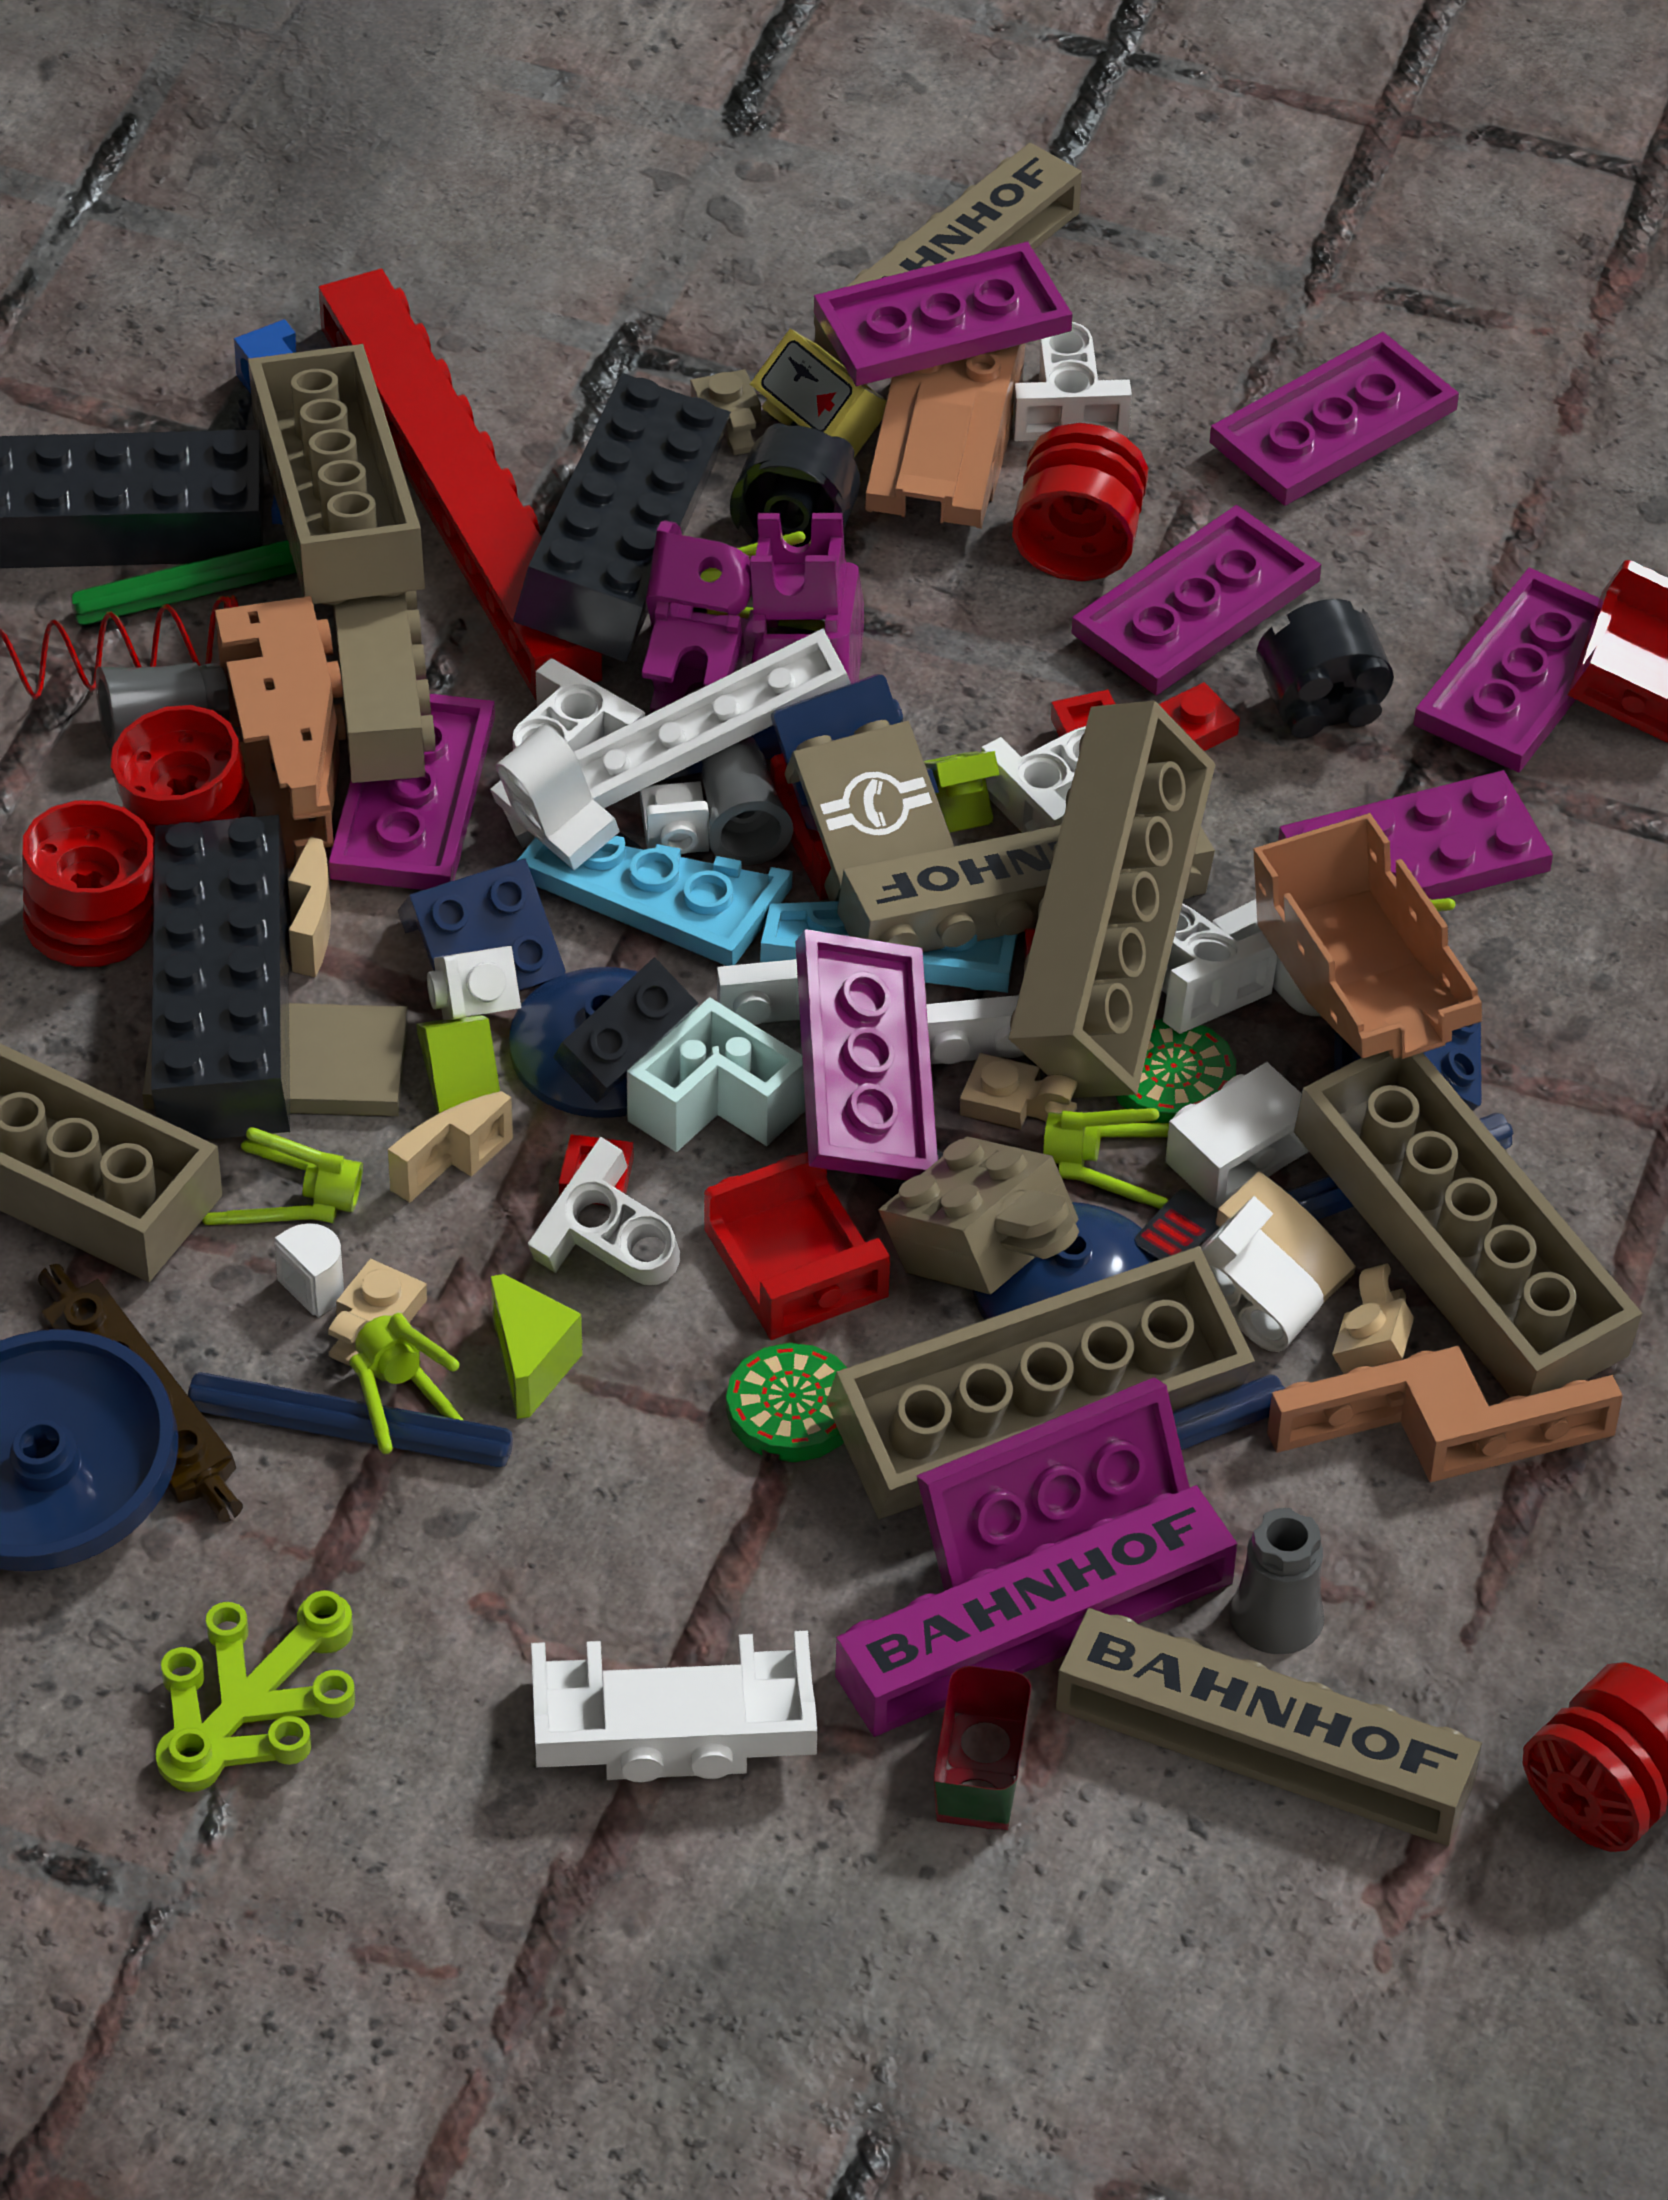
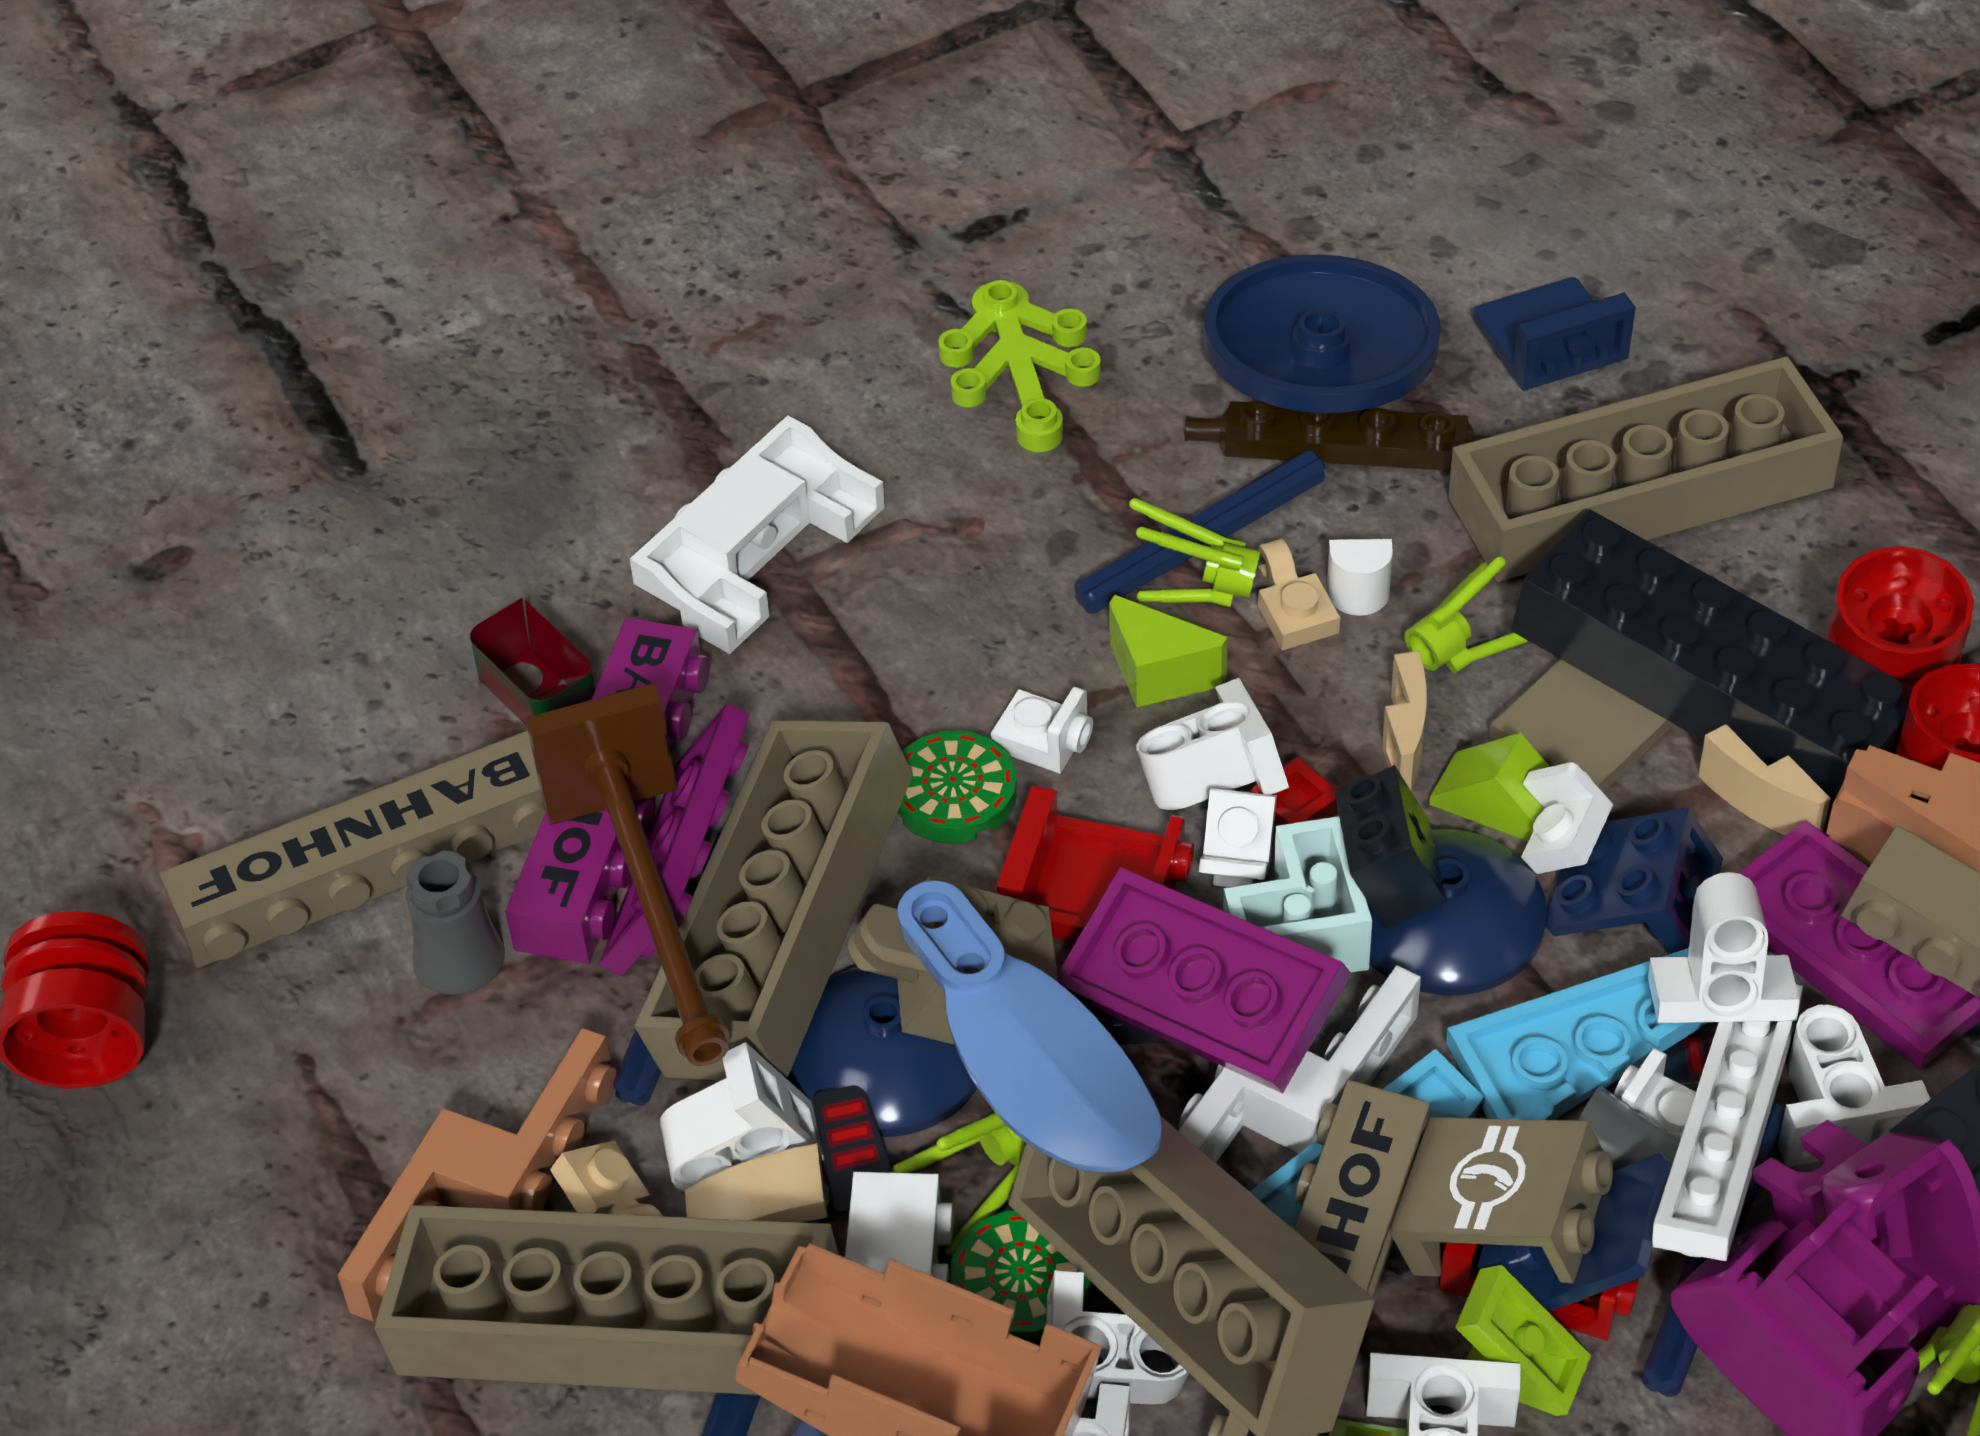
camera: 135 degrees right, 0 degrees up
none -> reddish brown tile [525,683,730,1066]
none -> medium blue plant [898,881,1162,1172]
none -> white bracket [991,687,1093,774]
none -> white bracket [1199,788,1277,888]

